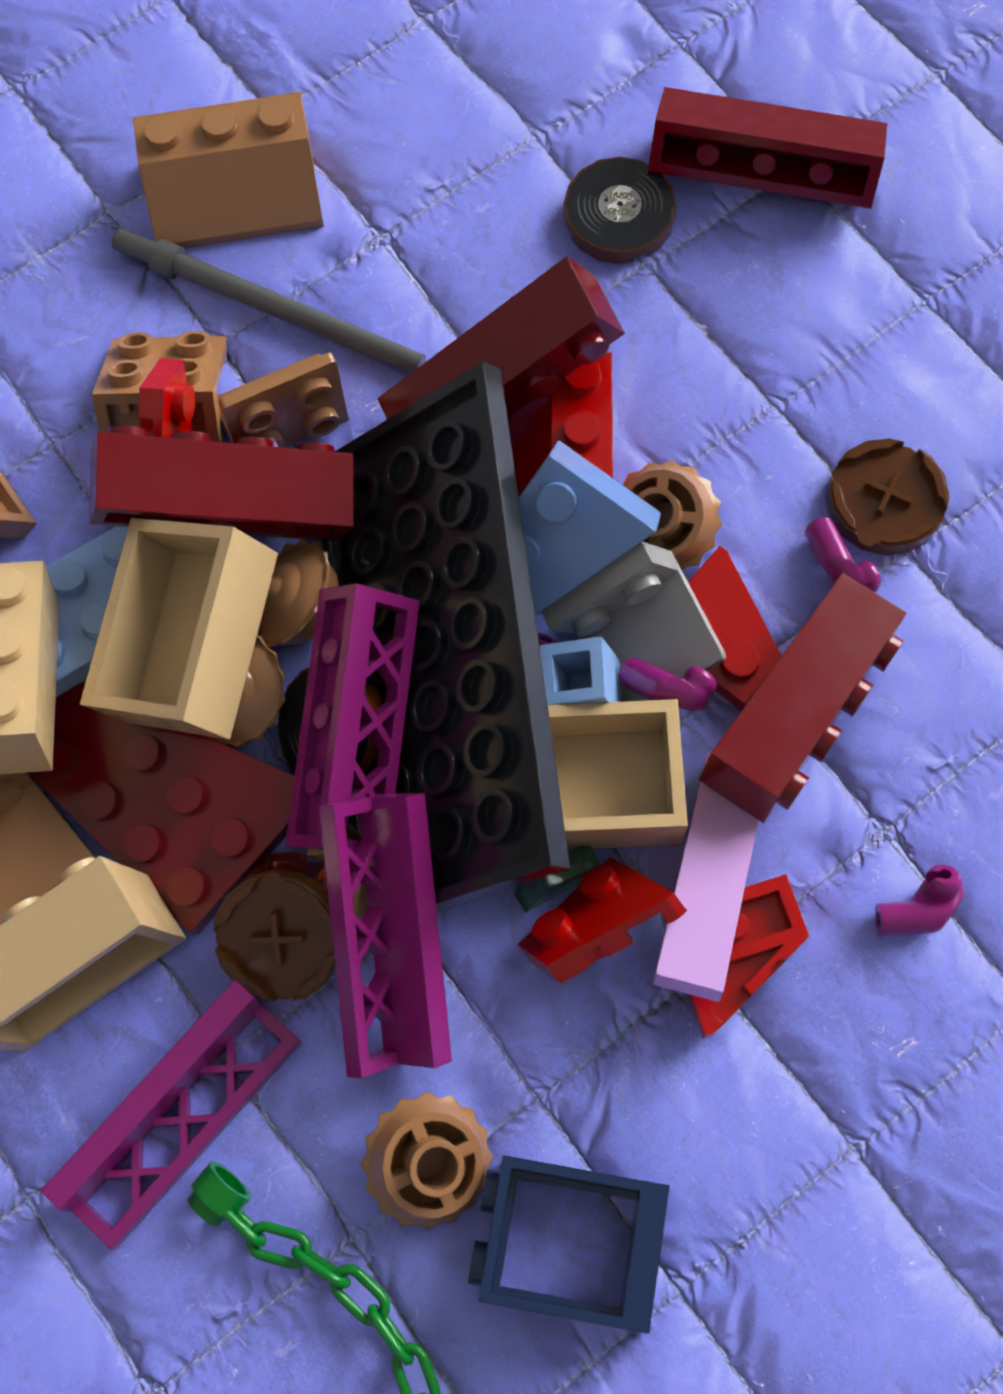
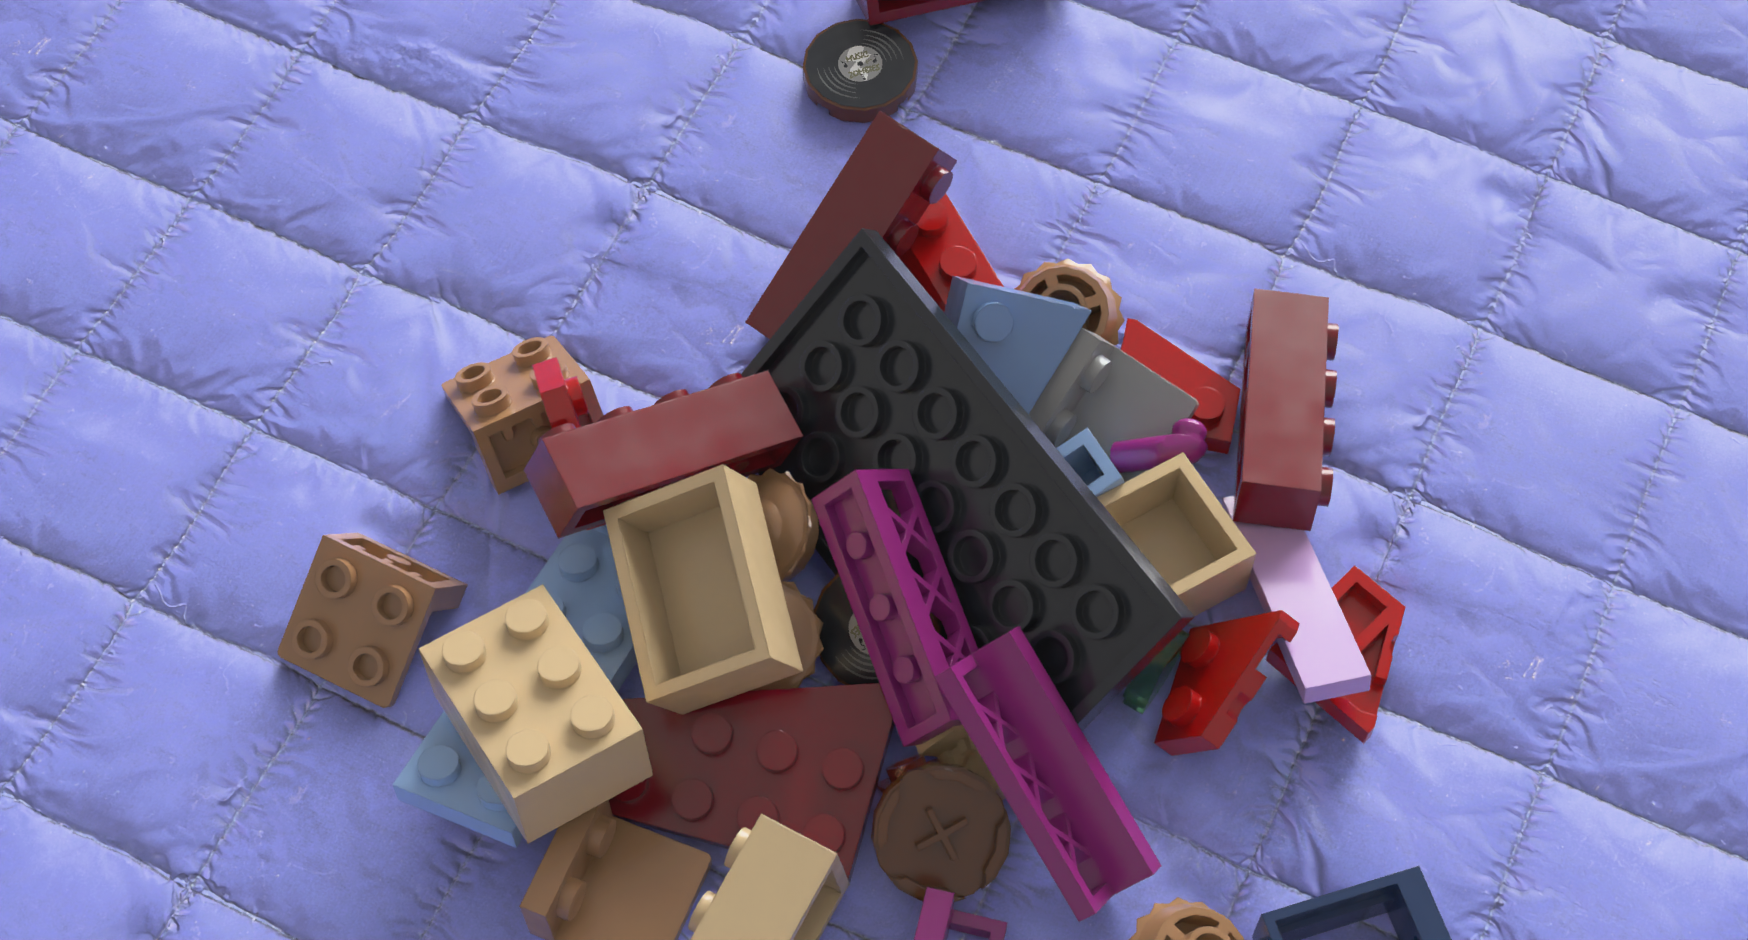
camera: 30 degrees left, 10 degrees down
dark grey bar [112,228,426,374] -> none
medium nougat slope [133,92,324,248] -> none
medium nougat bracket [218,352,349,448] -> none
magenta arm [805,517,880,592] -> none
reddish brown tile [825,438,950,556] -> none
magenta arm [875,865,964,936] -> none

